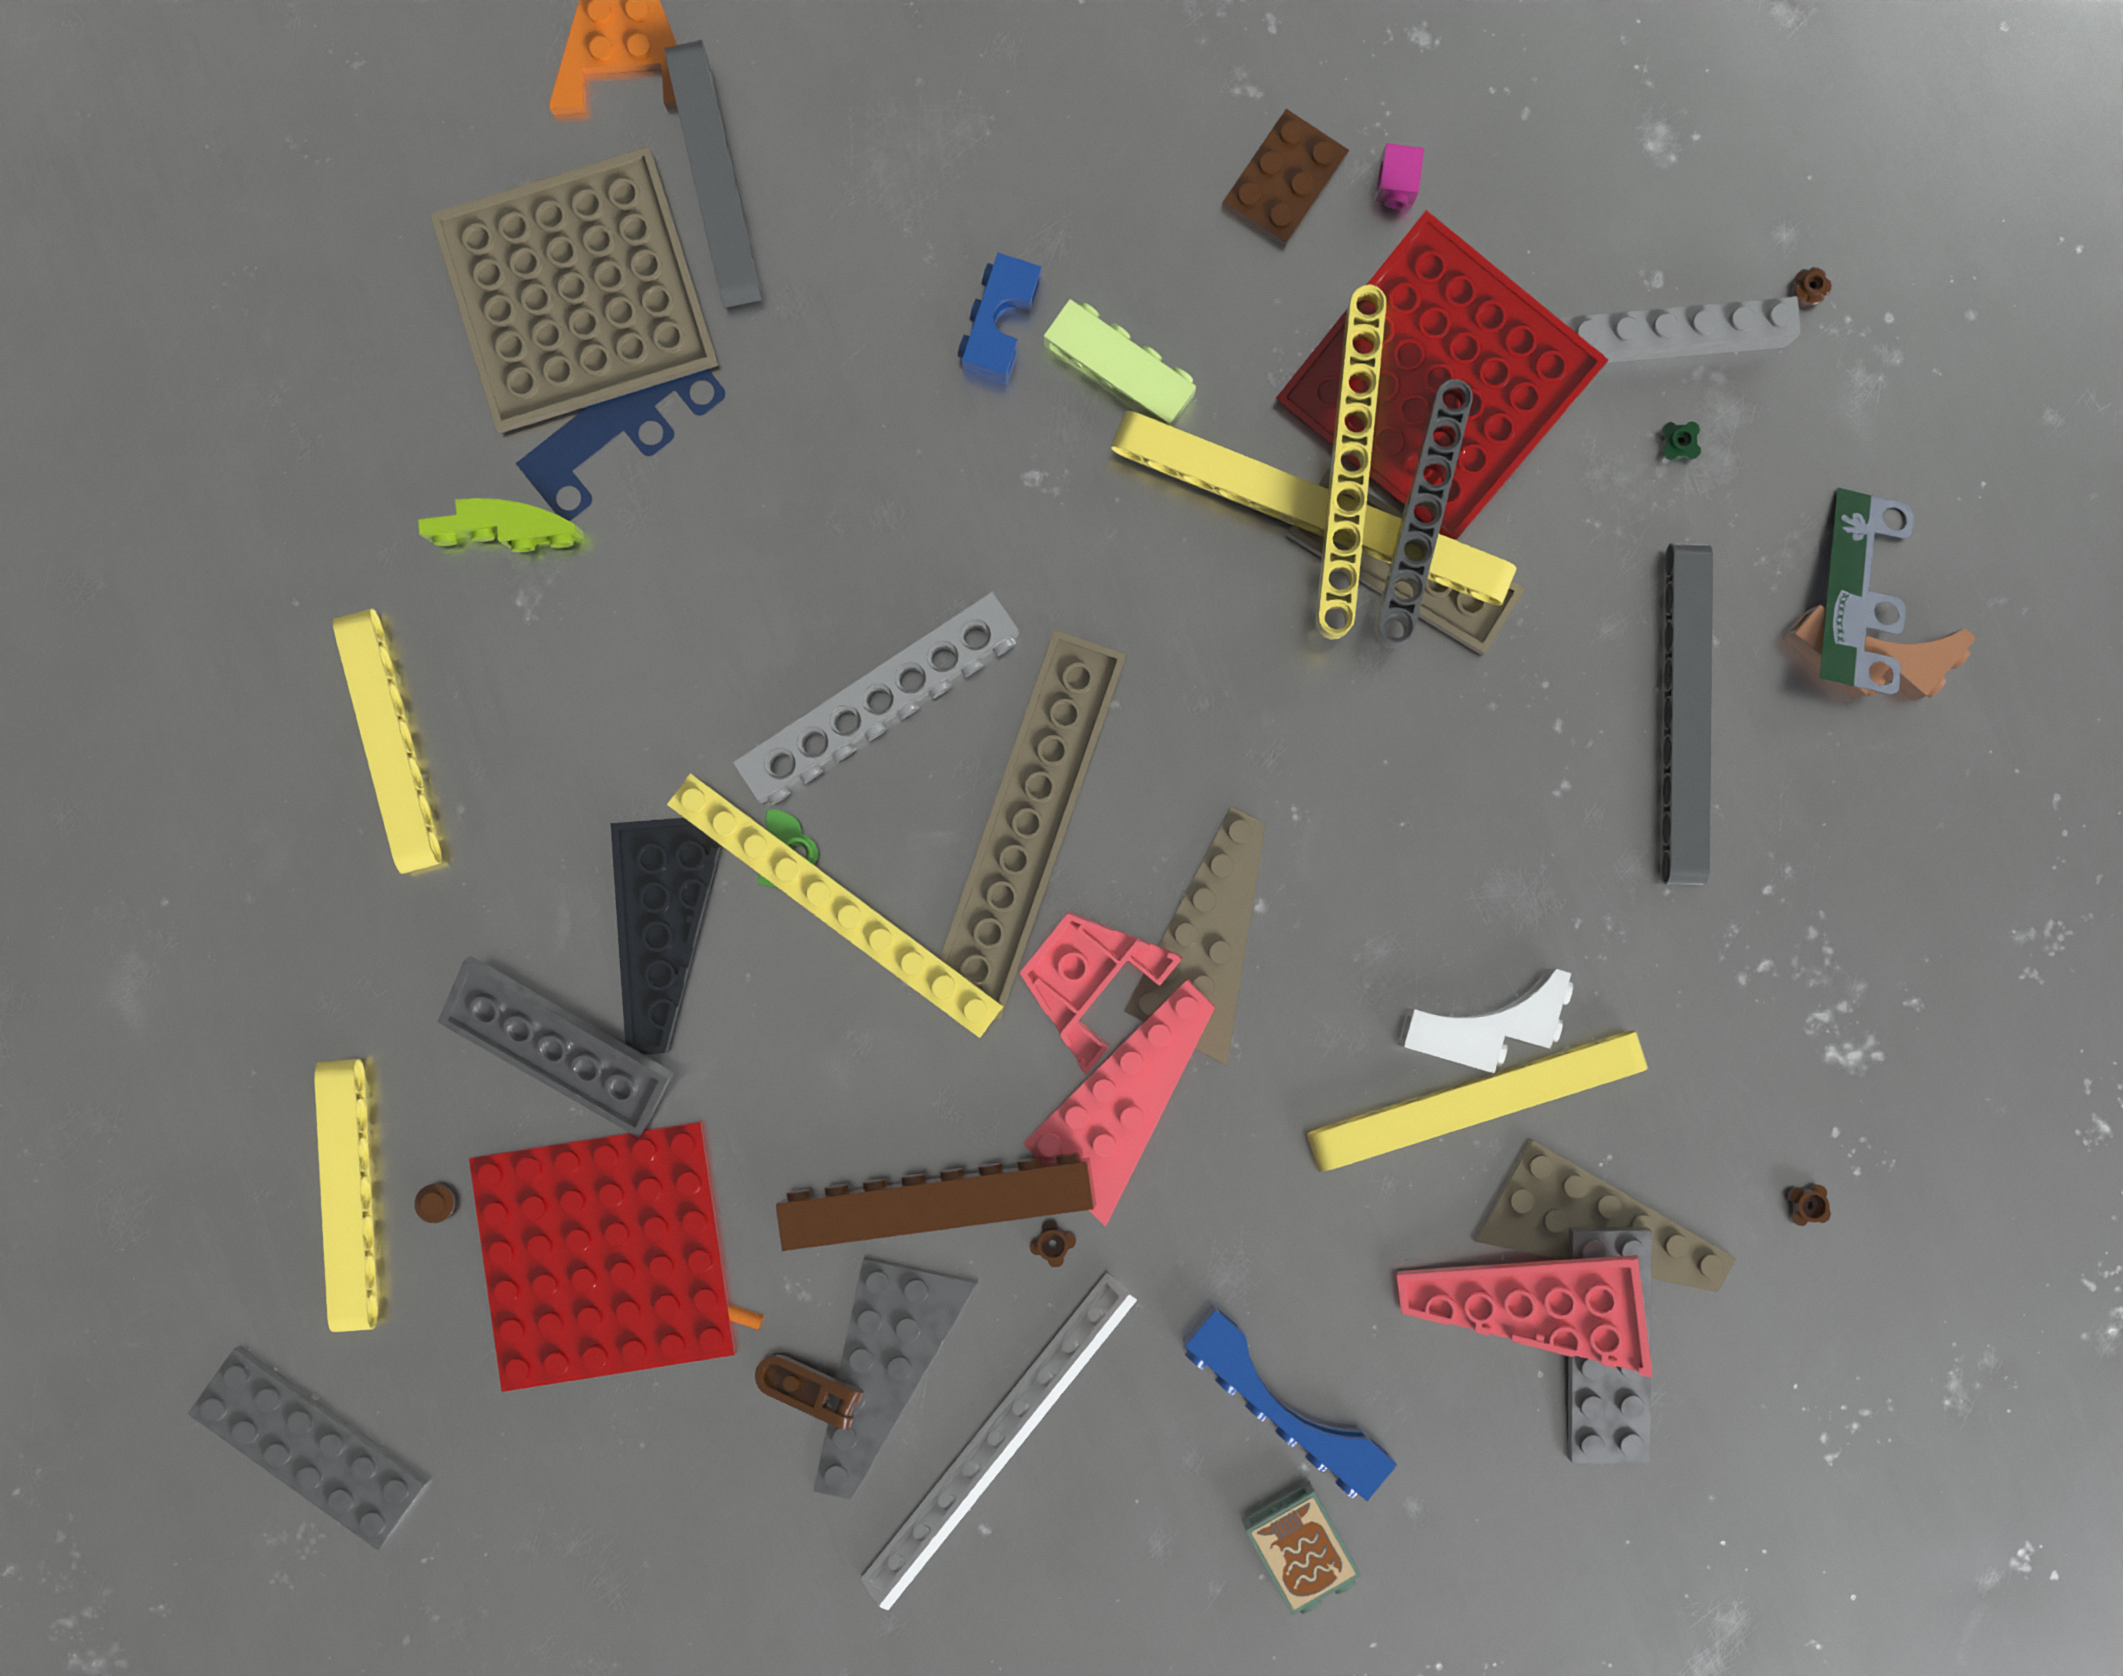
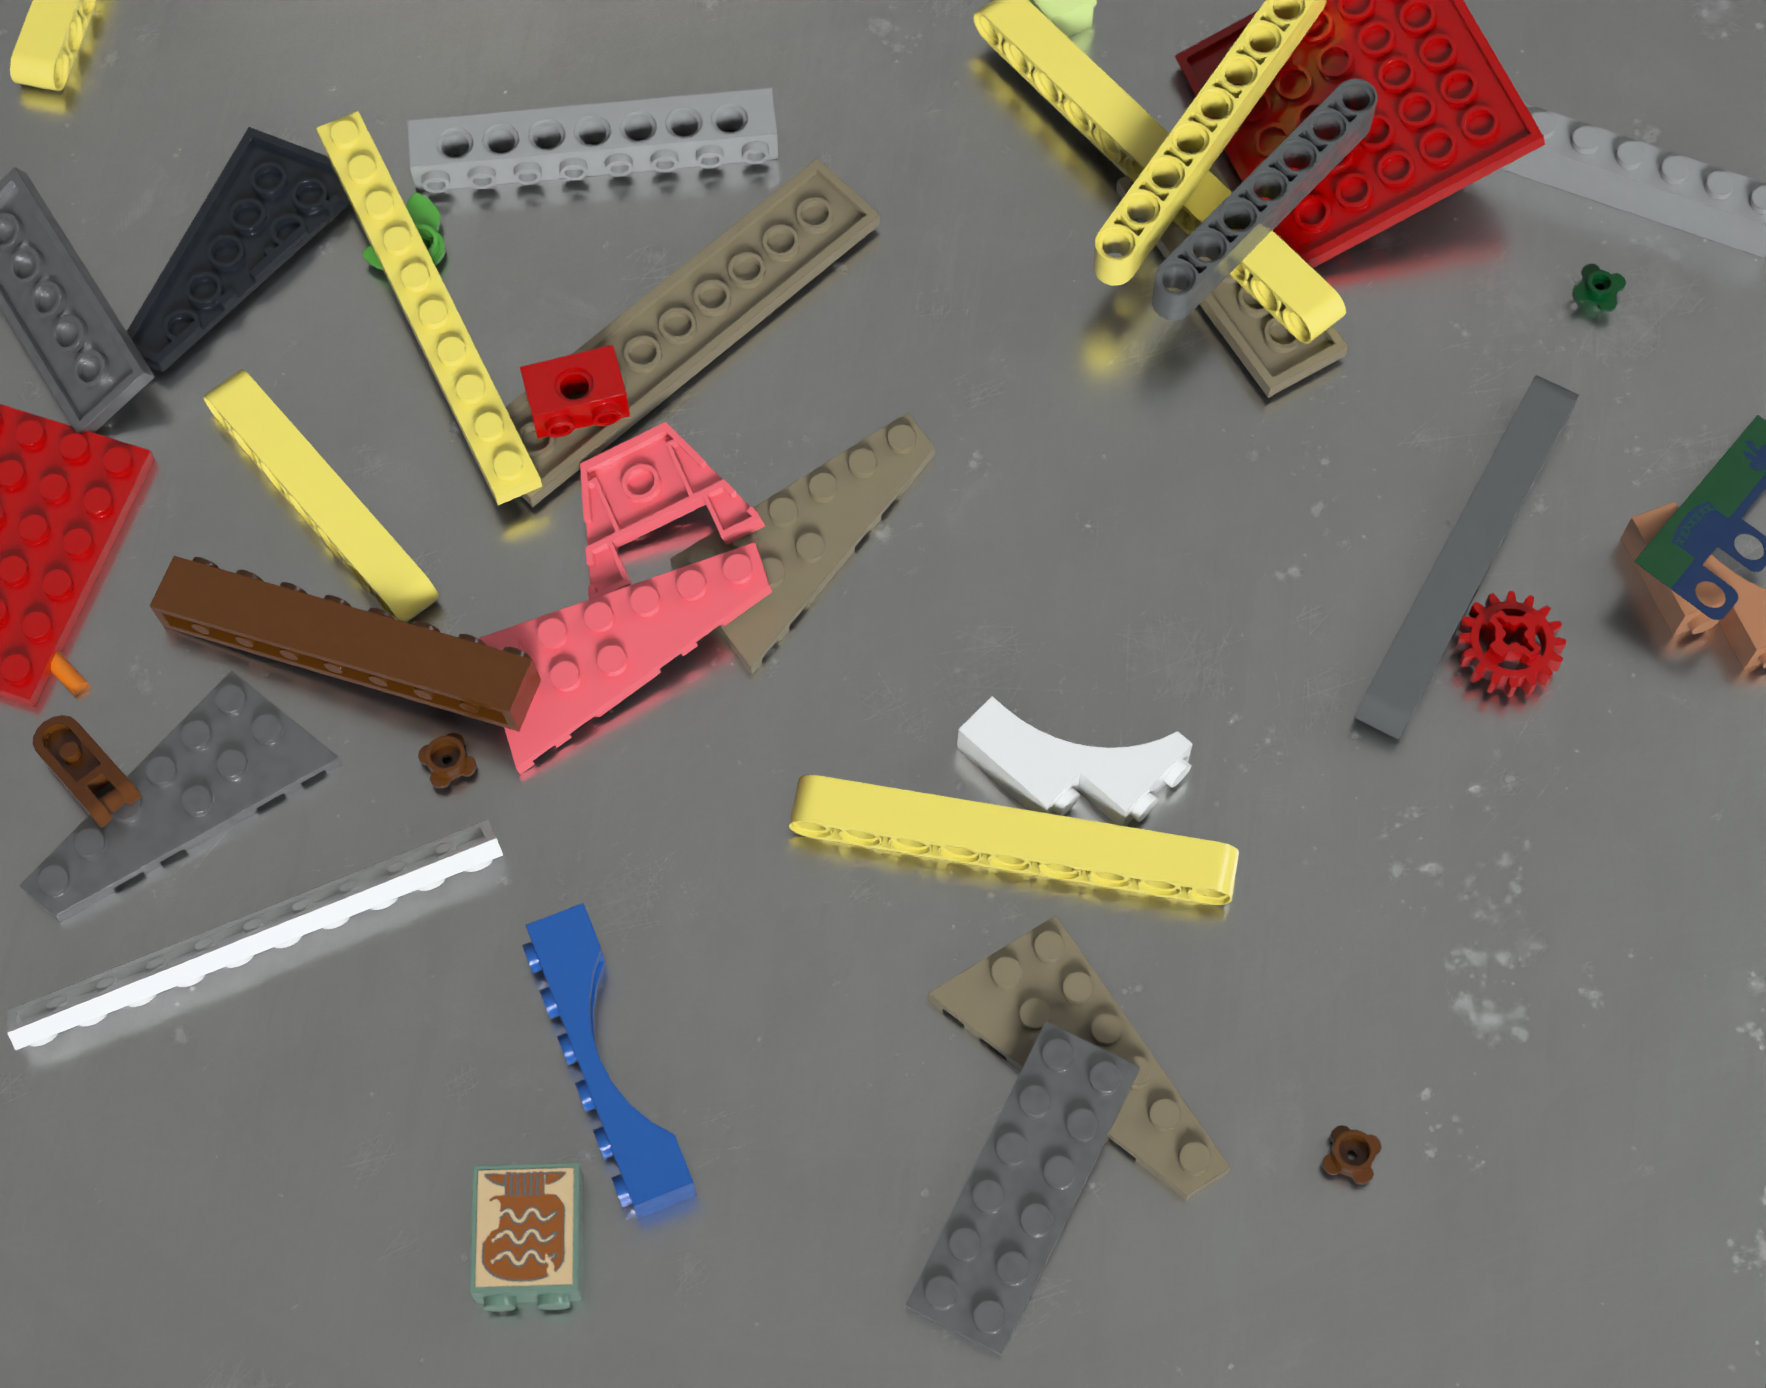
camera: 30 degrees right, 20 degrees down
coral wing [1397,1255,1653,1378] -> none
none -> light yellow beam [203,369,439,623]
none -> red brick [520,345,630,439]
none -> red gear [1455,591,1566,697]

